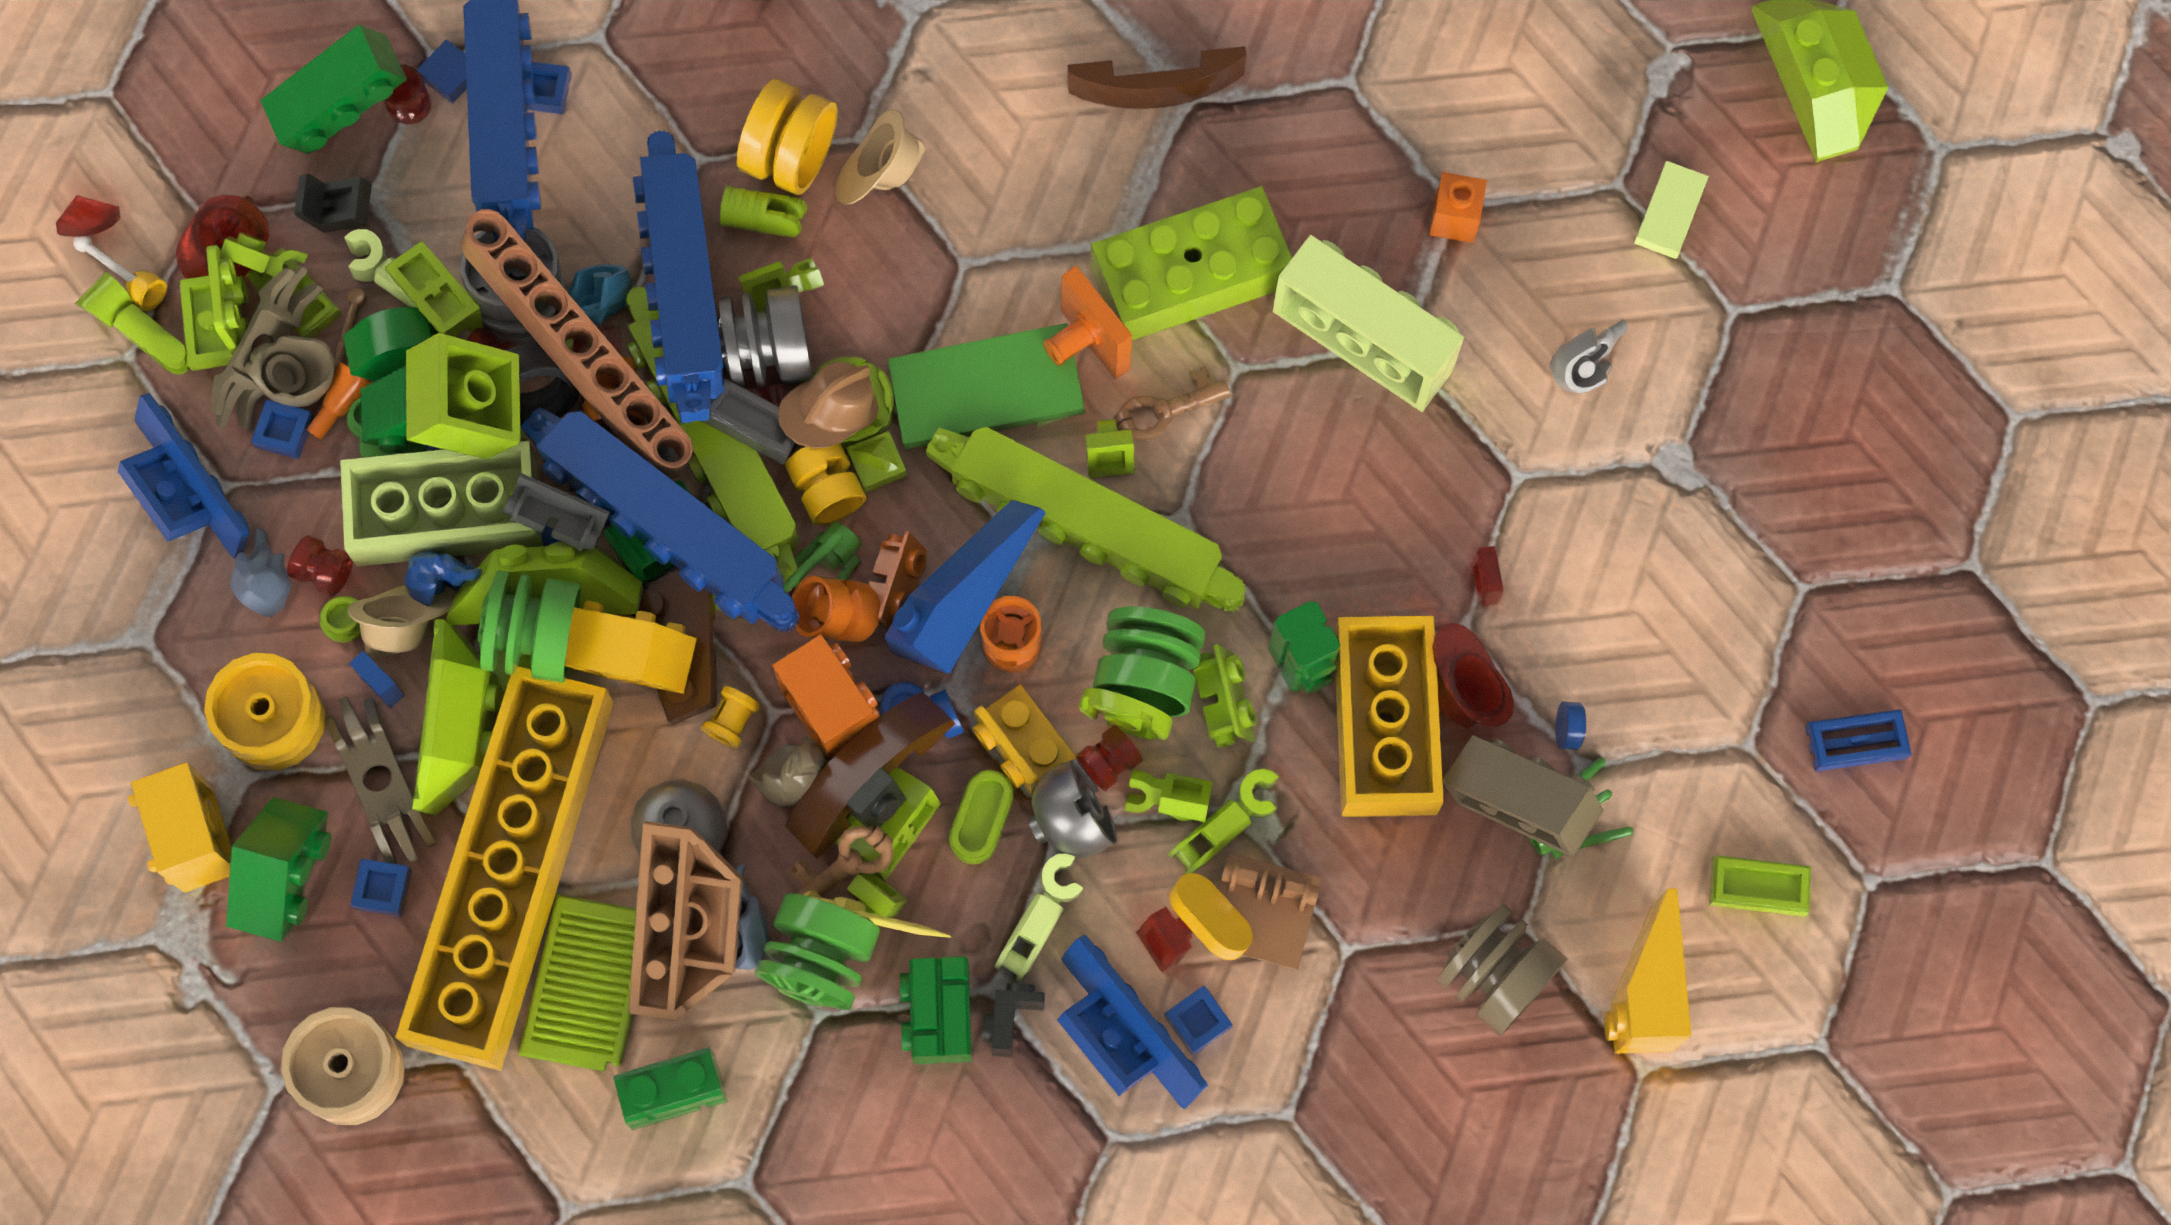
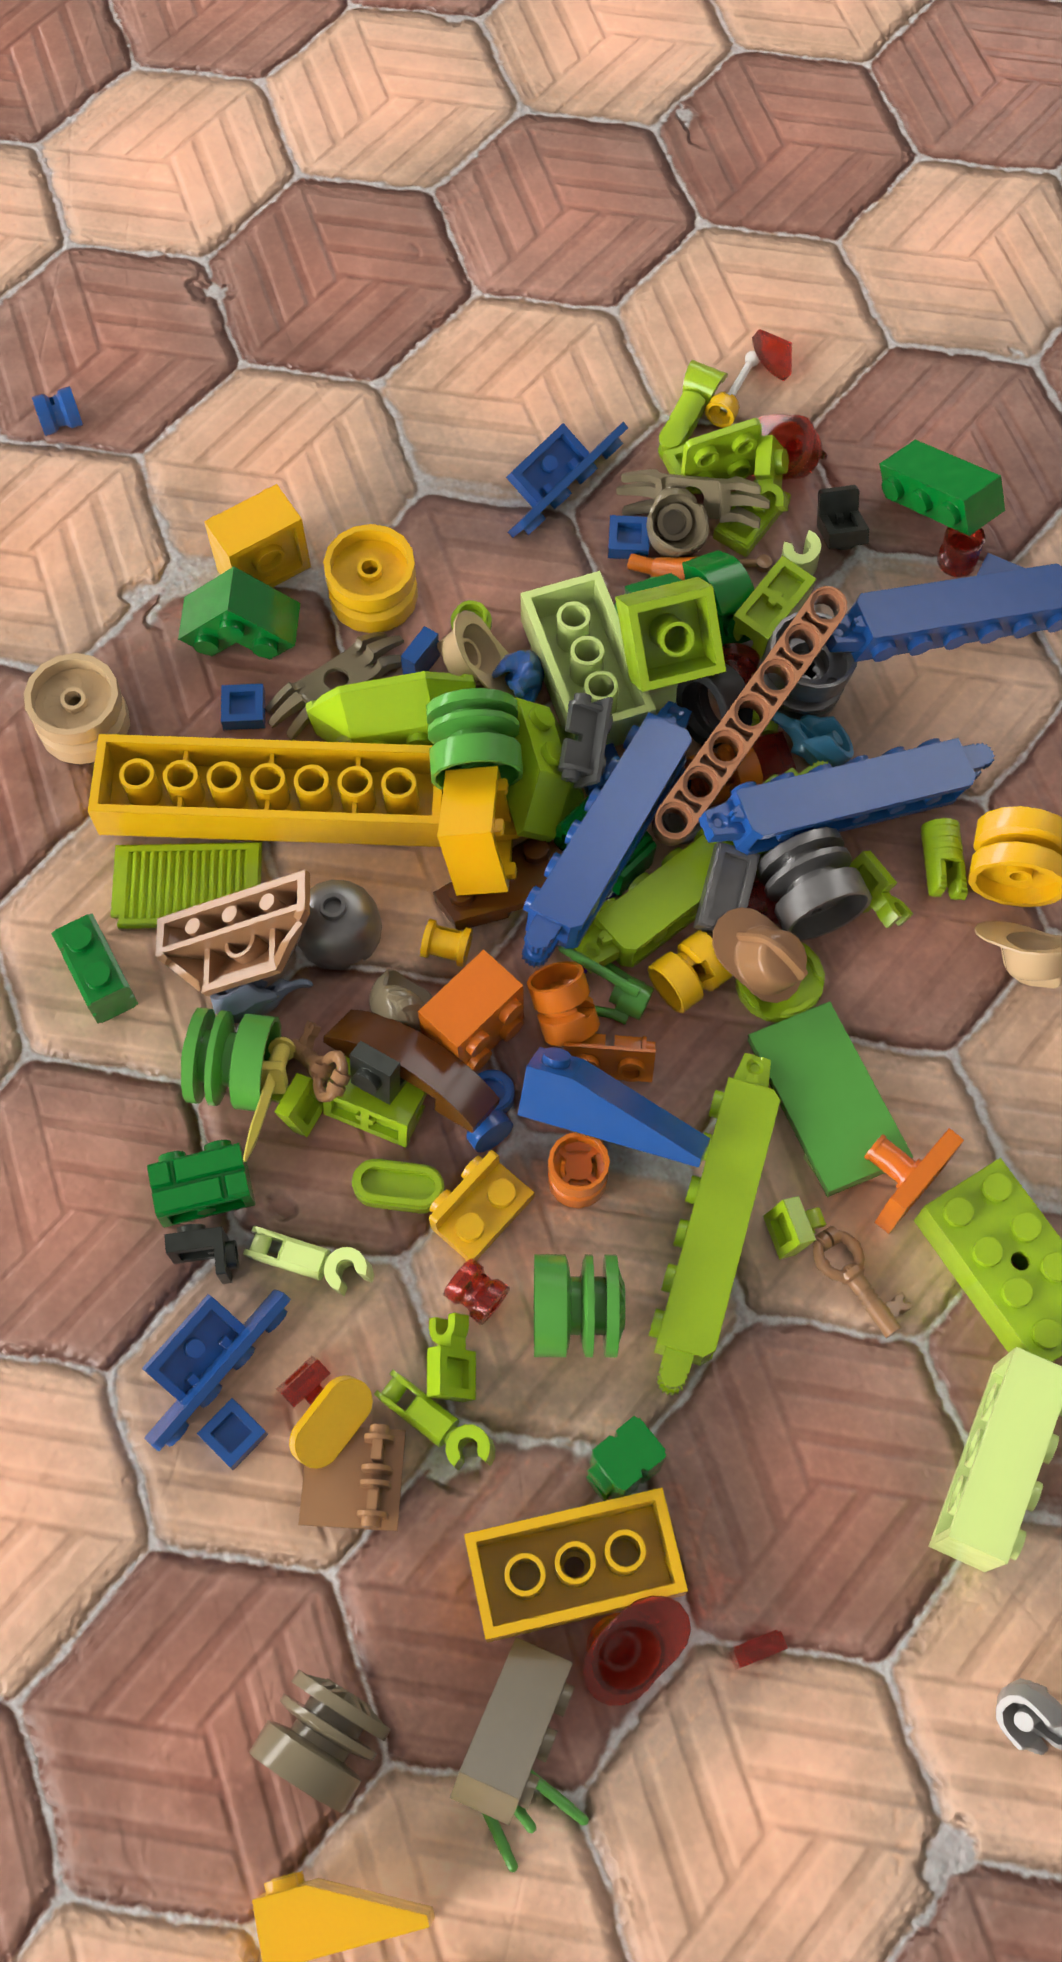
camera: 80 degrees right, 5 degrees down
sand blue piece [230,528,292,617] -> none
clear red wheel [287,535,353,596] -> none
blue tile [525,62,572,114] -> none
lime tile [846,431,907,493] -> none
flat silver cylinder [1028,759,1118,858] -> none
lime tile [1078,688,1173,740] -> none
lime hinge [1193,644,1257,748] -> none
blue tile [1555,701,1586,750] -> none

